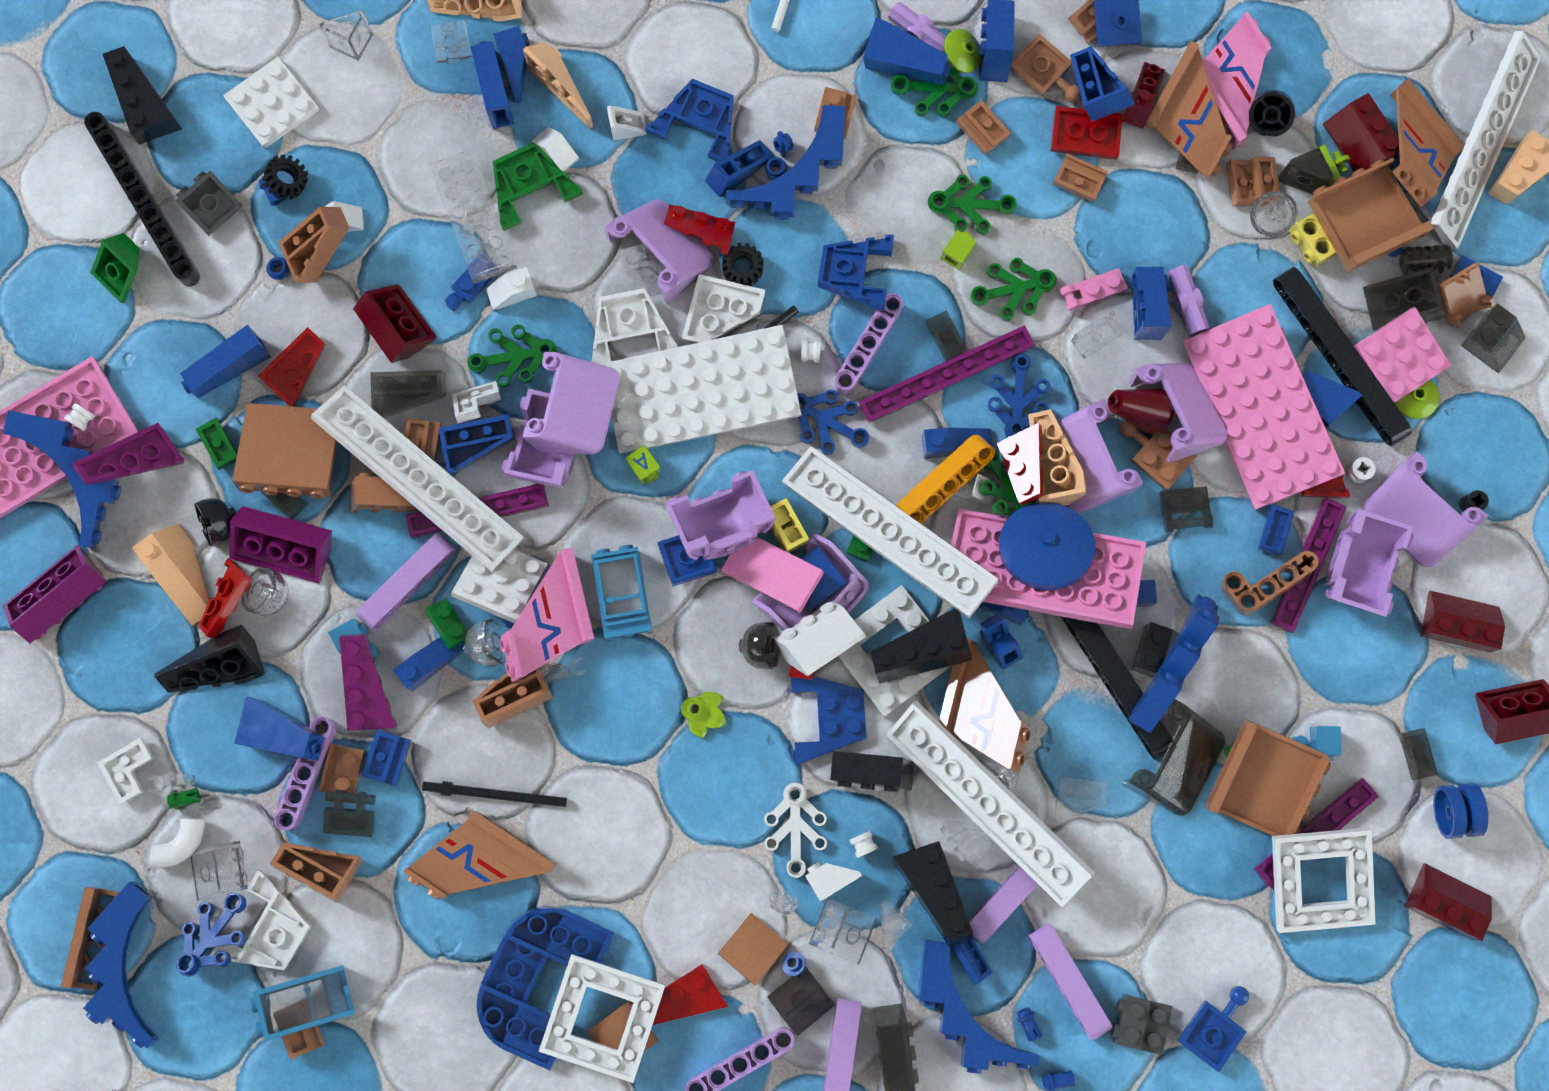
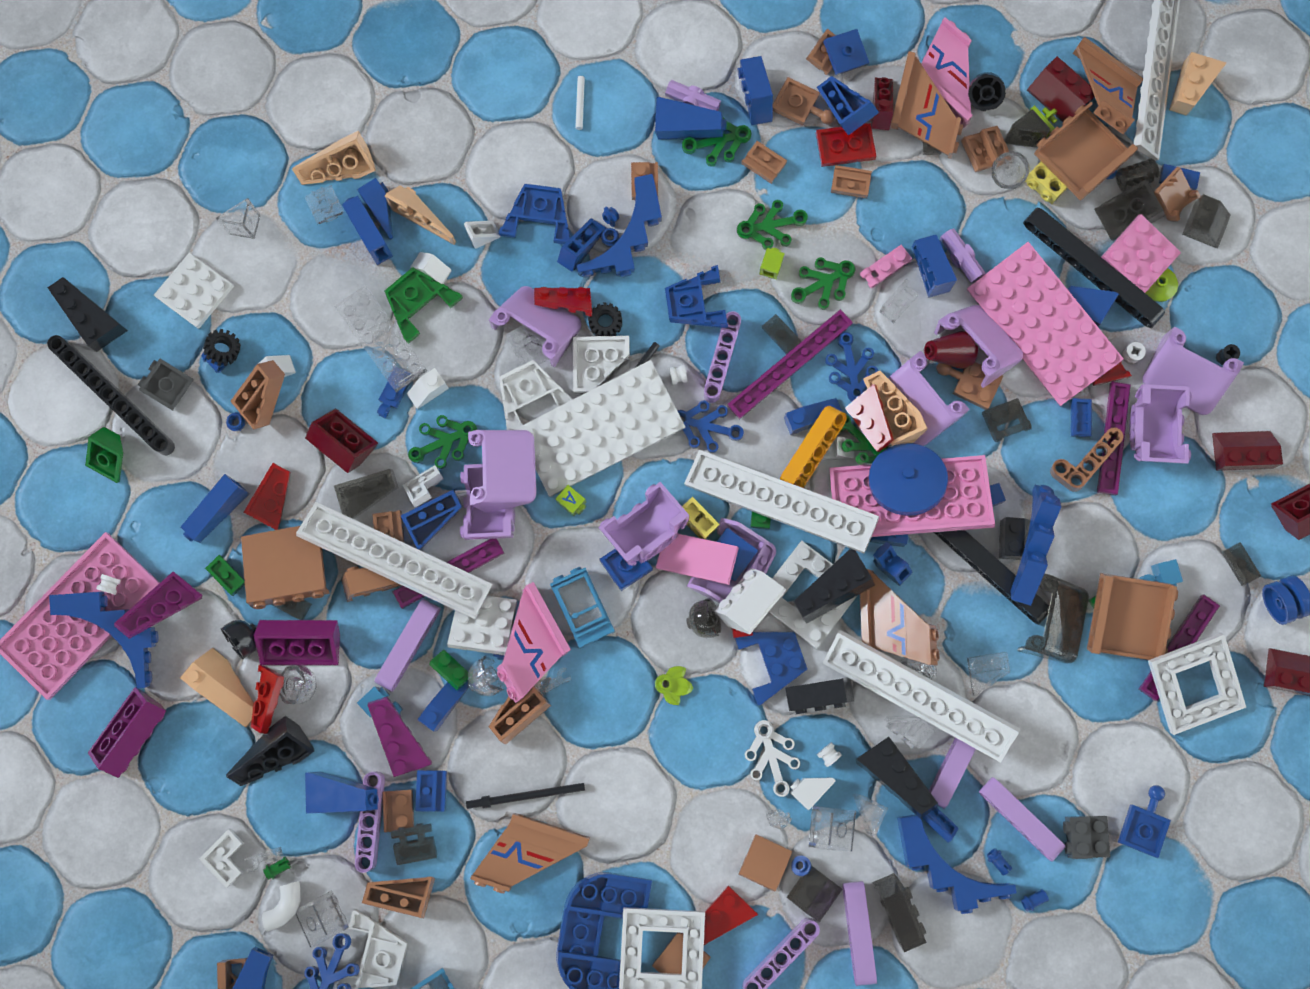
camera: 10 degrees left, 0 degrees up
lime dish [944,29,981,73] -> none

